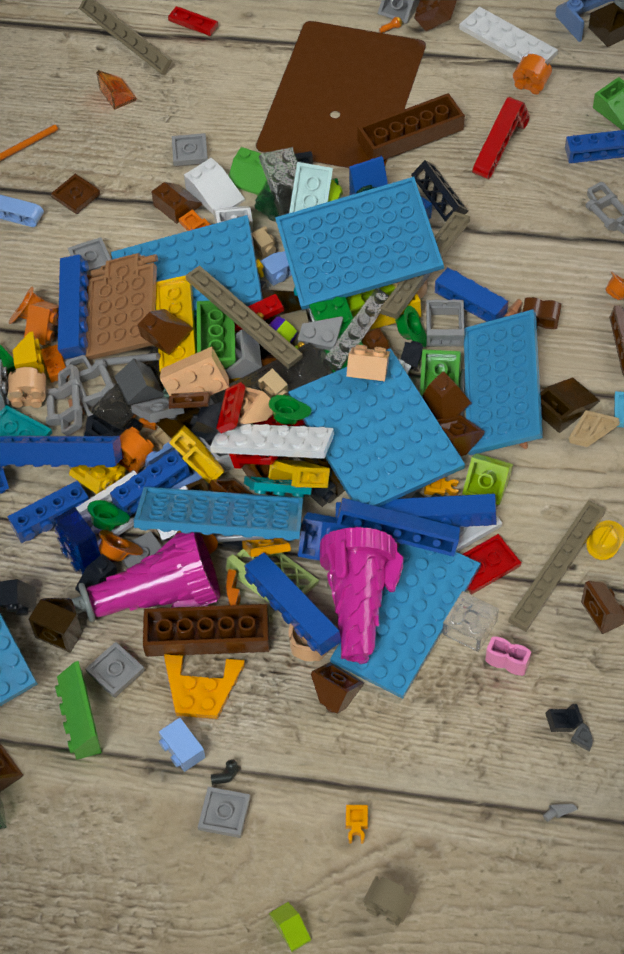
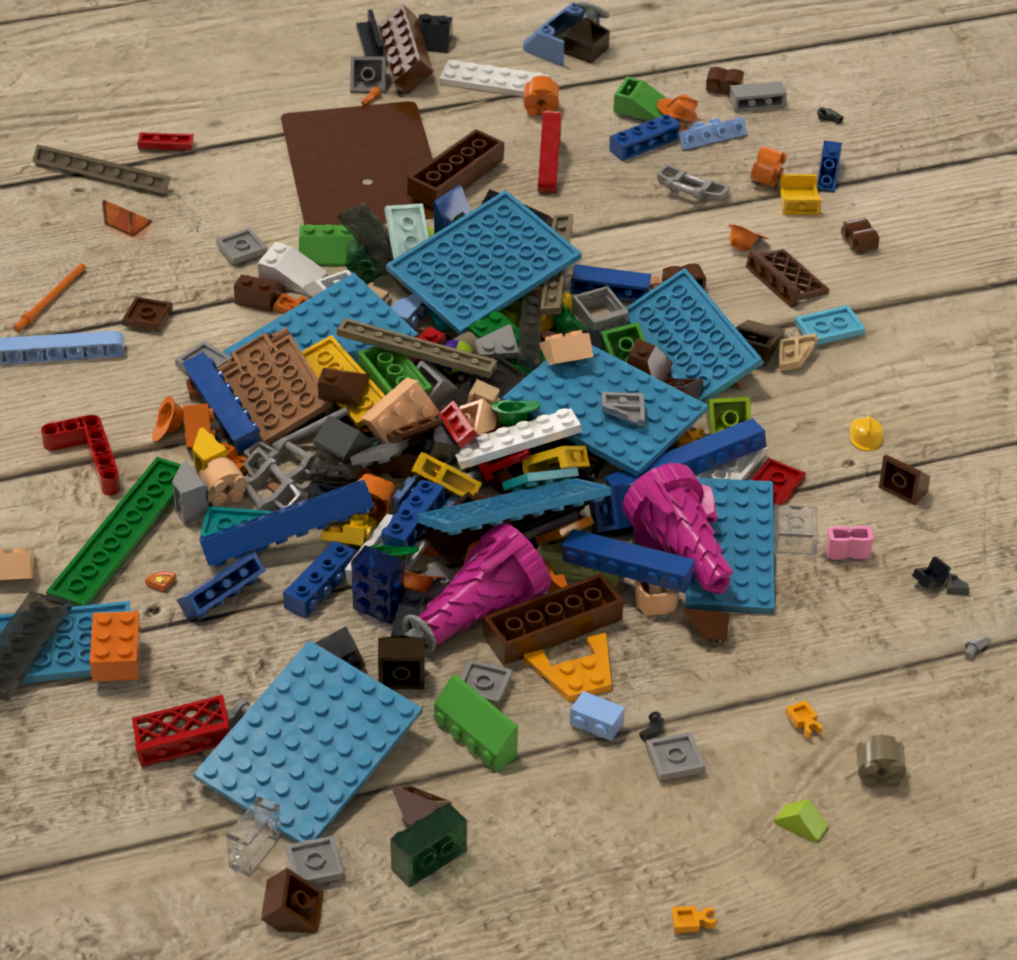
camera: 30 degrees left, 15 degrees down
blue brick [336,498,460,557] -> none
dark tan plate [508,500,606,632] -> none
none -> light grey wing [601,392,645,427]

